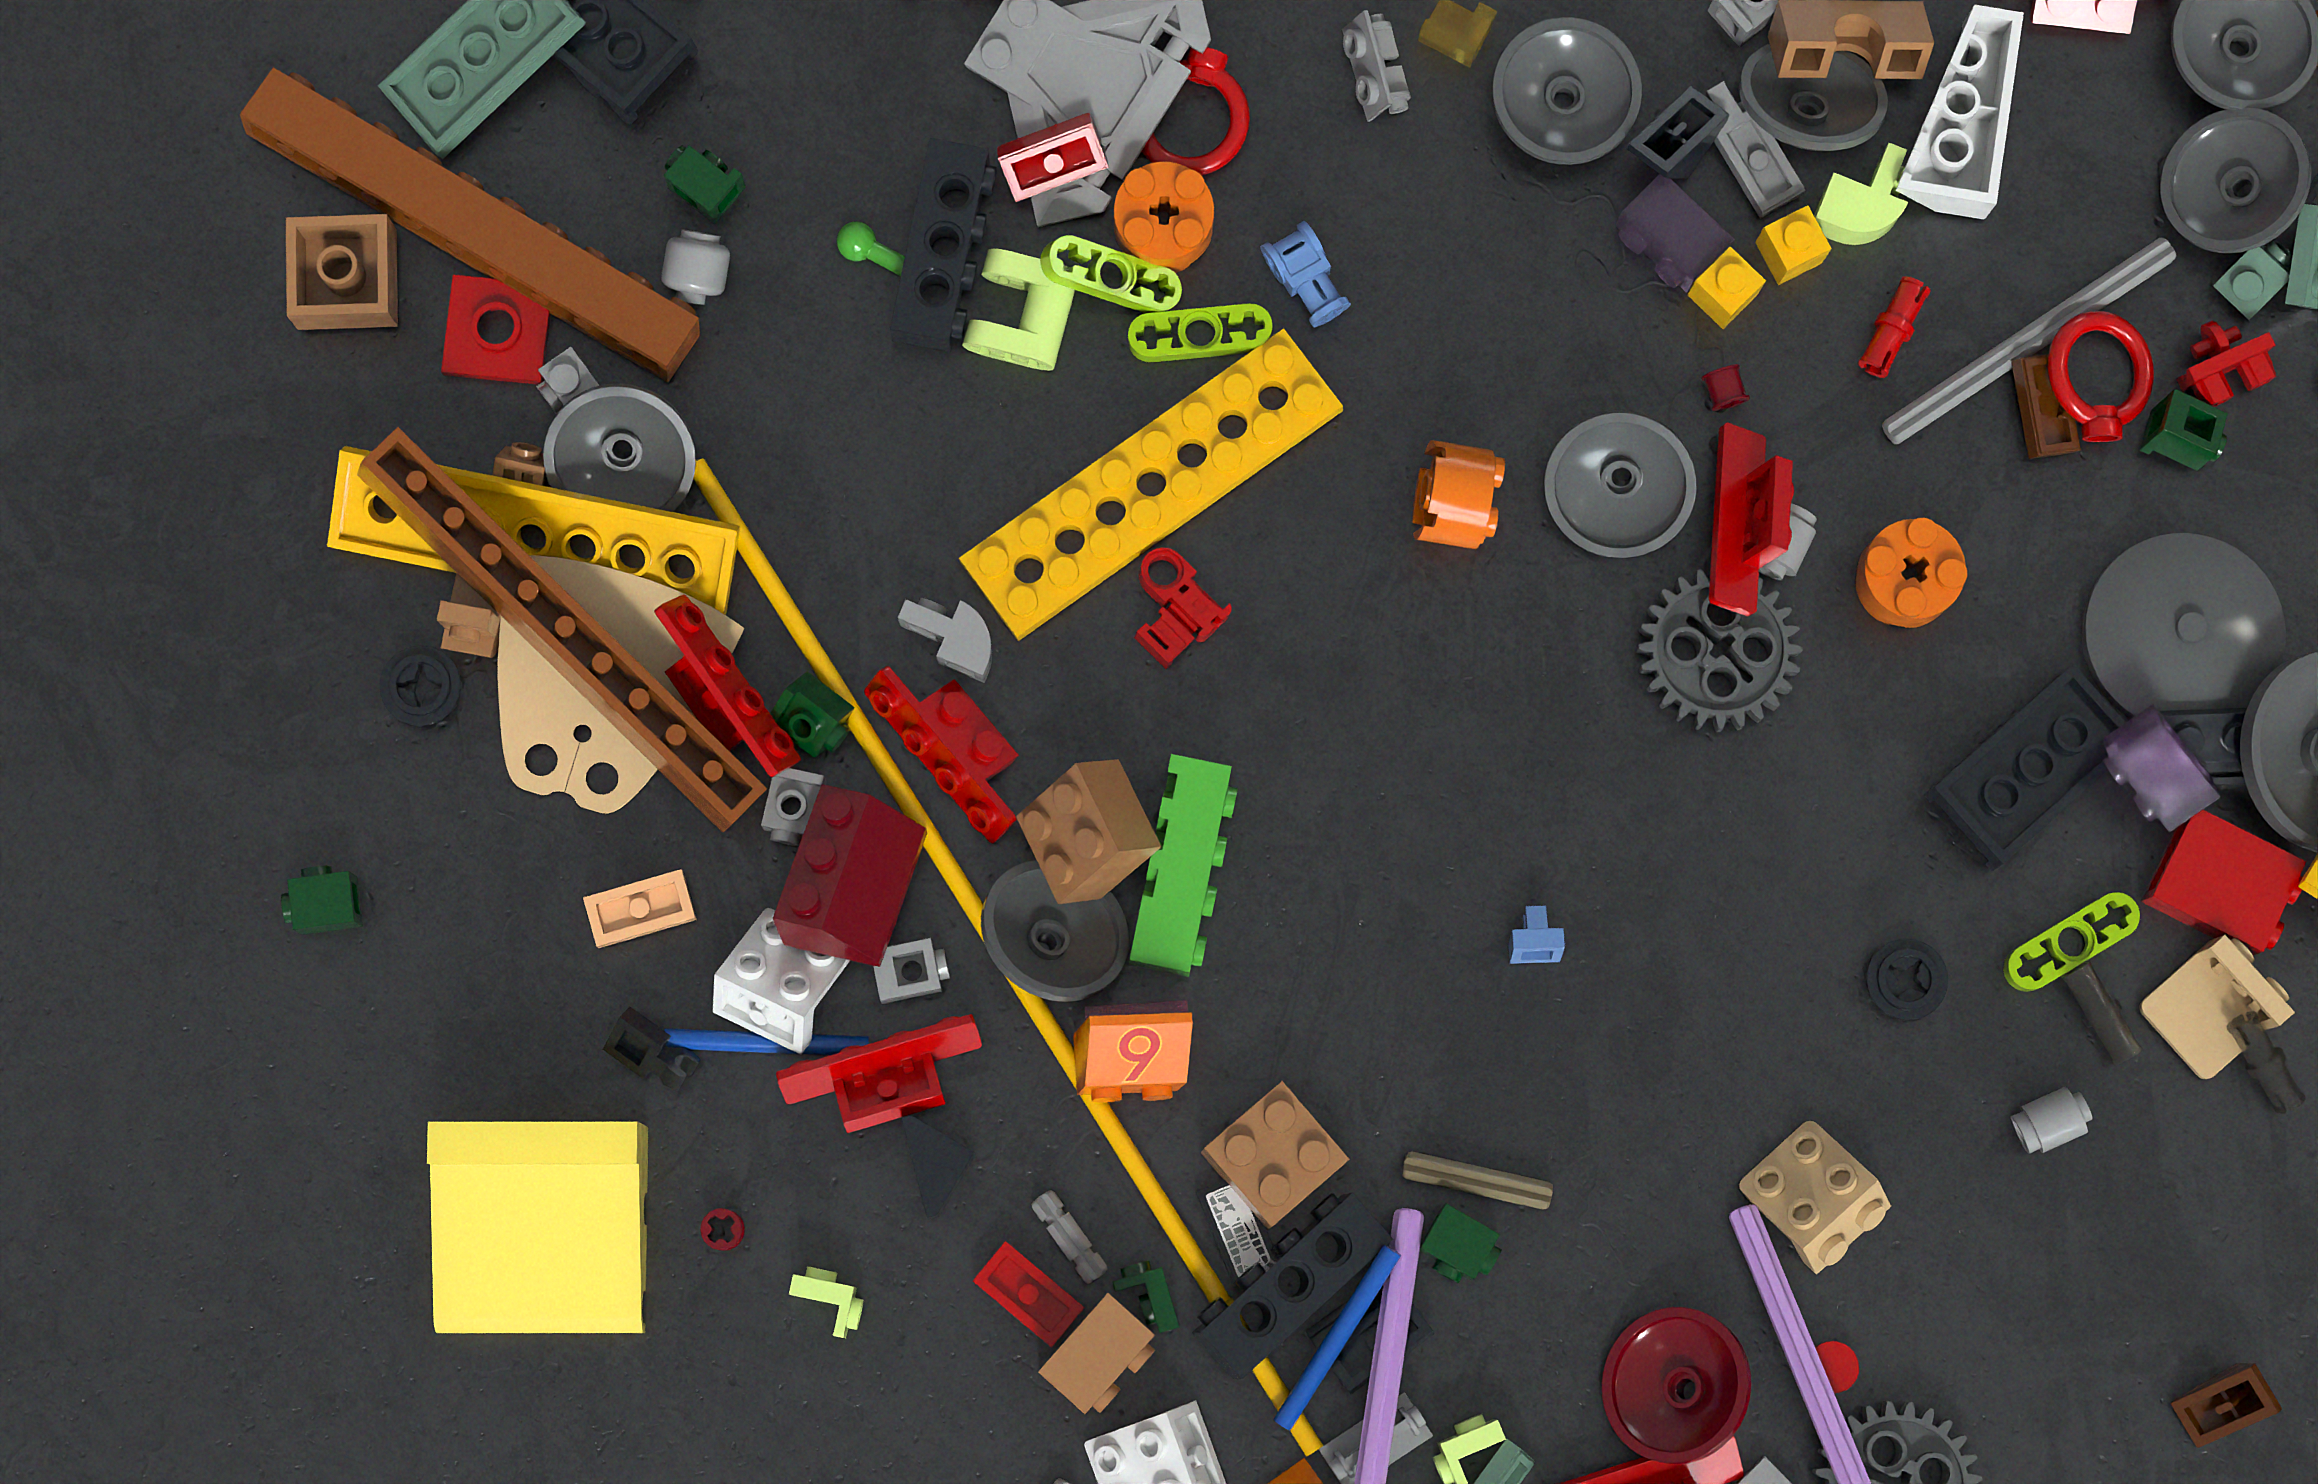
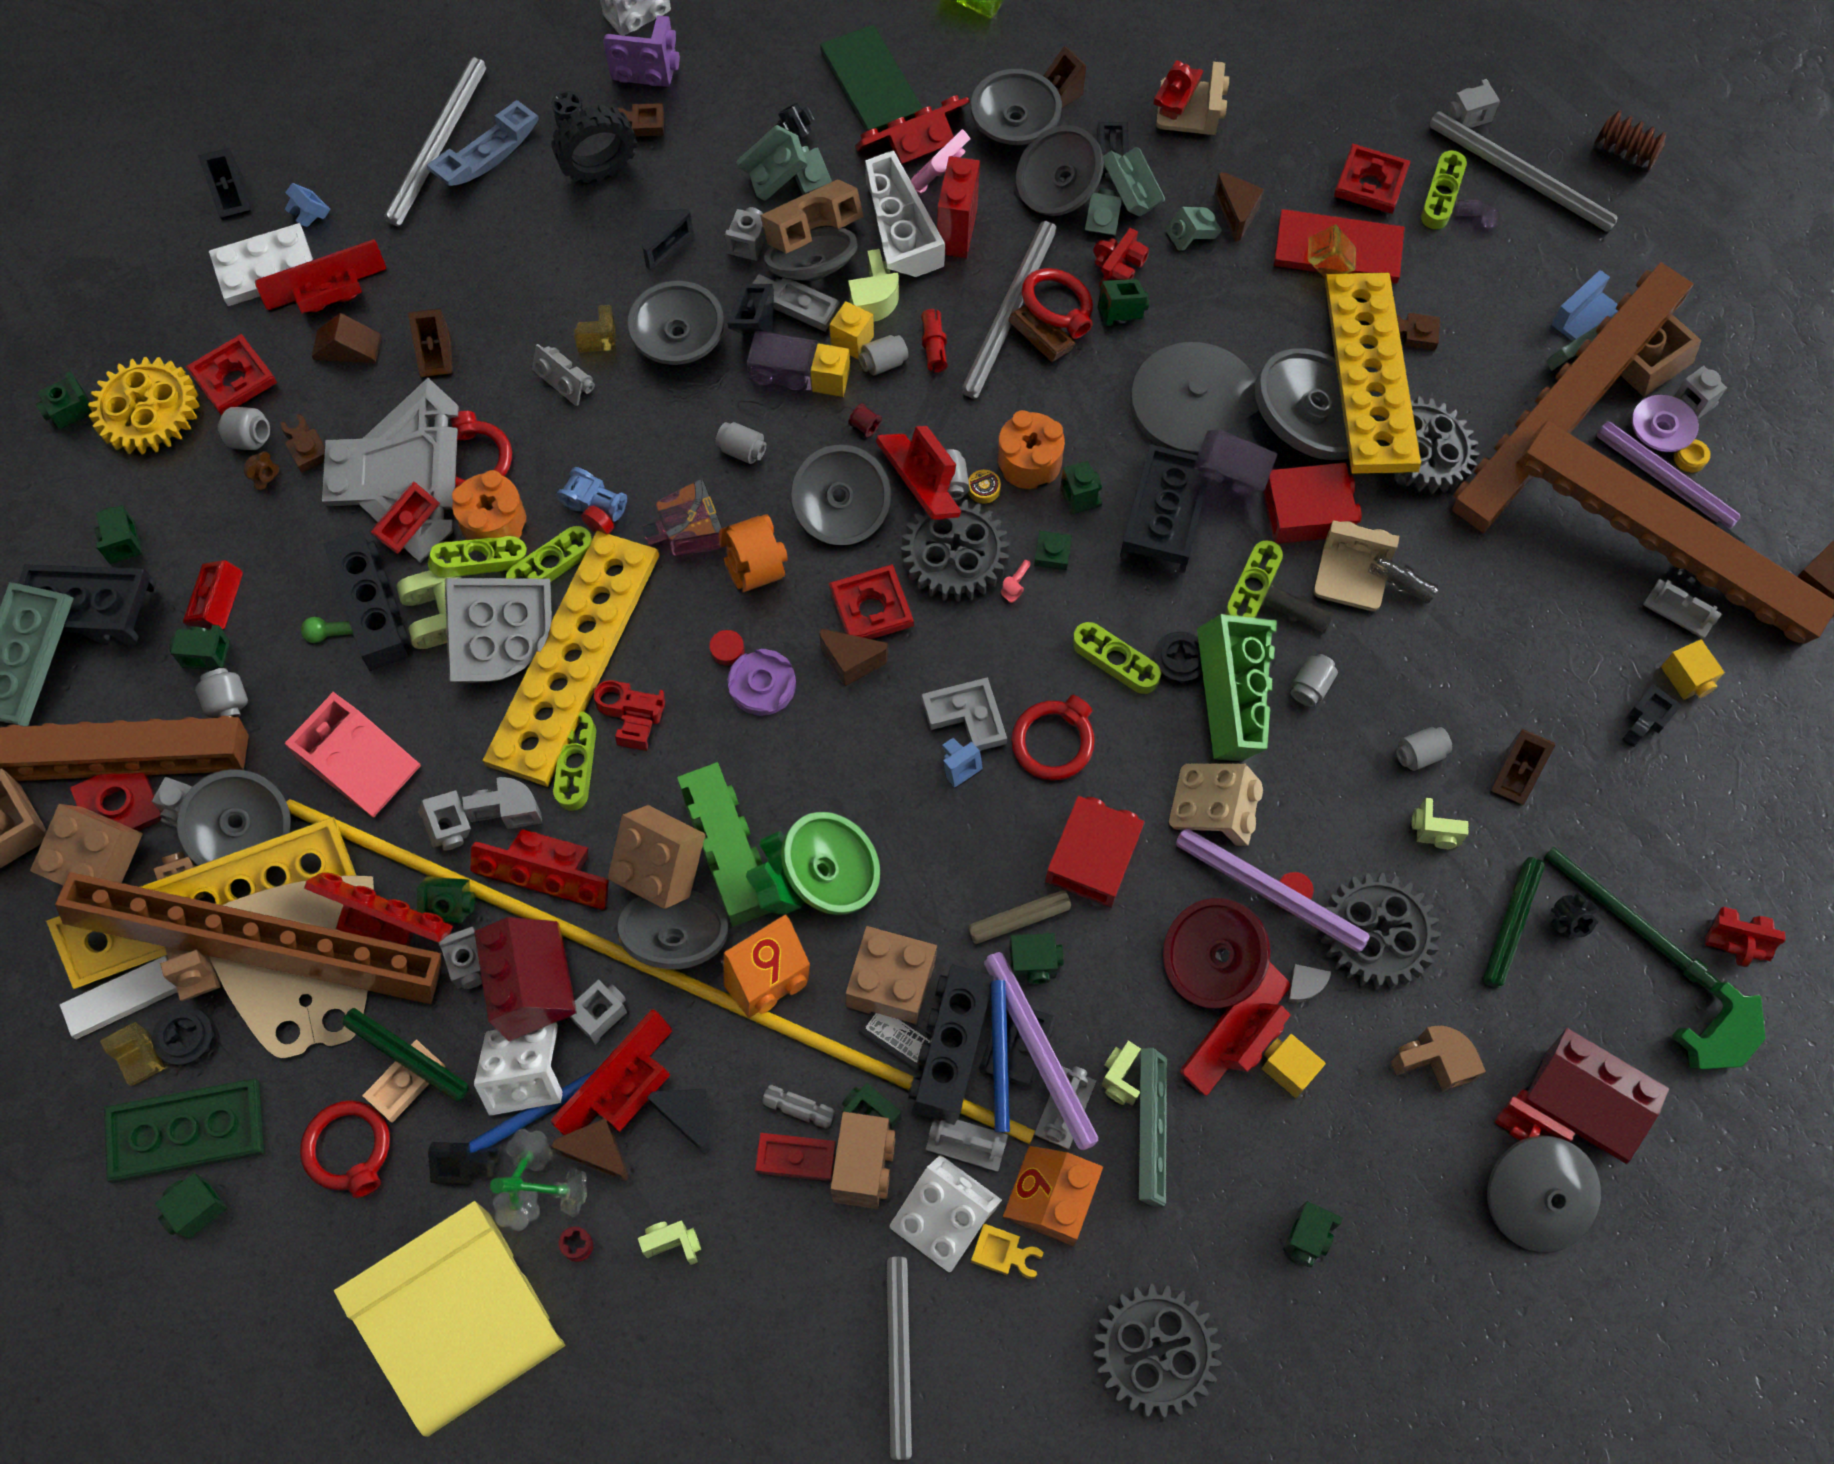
camera: 30 degrees left, 15 degrees down
none -> medium nougat brick [30,804,143,885]
none -> white tile [60,956,178,1040]
none -> clear yellow panel [100,1022,165,1086]
none -> dark green tile [104,1078,264,1183]
none -> red slope [183,560,243,630]
none -> coral slope [284,692,421,818]
none -> red piece [300,1100,390,1198]
none -> dark green axle [342,1008,470,1102]
none -> light grey brick [418,790,471,850]
none -> light grey plate [445,578,552,683]
none -> clear plant [490,1129,587,1231]
none -> reddish brown slope [551,1118,629,1182]
none -> lime beam [553,711,596,811]
none -> red tile [581,505,614,535]
none -> torso [642,479,726,556]
none -> red tile [710,630,744,666]
none -> light grey brick [715,422,767,464]
none -> medium lavender tile [727,649,796,716]
none -> green piece [746,831,804,915]
none -> bright green dish [781,812,880,915]
none -> reddish brown slope [819,629,888,686]
none -> red piece [829,564,914,639]
none -> light grey brick [858,335,908,376]
none -> bright pink plate [910,129,971,196]
none -> light grey plate [921,677,1007,751]
none -> light grey hinge [926,1119,1008,1172]
none -> red brick [937,156,980,258]
none -> tile [968,469,1001,504]
none -> coral hand [1001,560,1031,603]
none -> red piece [1011,695,1095,780]
none -> dark green plate [1034,530,1072,570]
none -> red brick [1045,796,1145,908]
none -> dark green brick [1060,461,1102,515]
none -> lime beam [1072,622,1161,694]
none -> bright green wedge [1197,614,1277,761]
none -> light grey brick [1396,727,1452,771]
none -> yellowish green bracket [1412,798,1468,849]

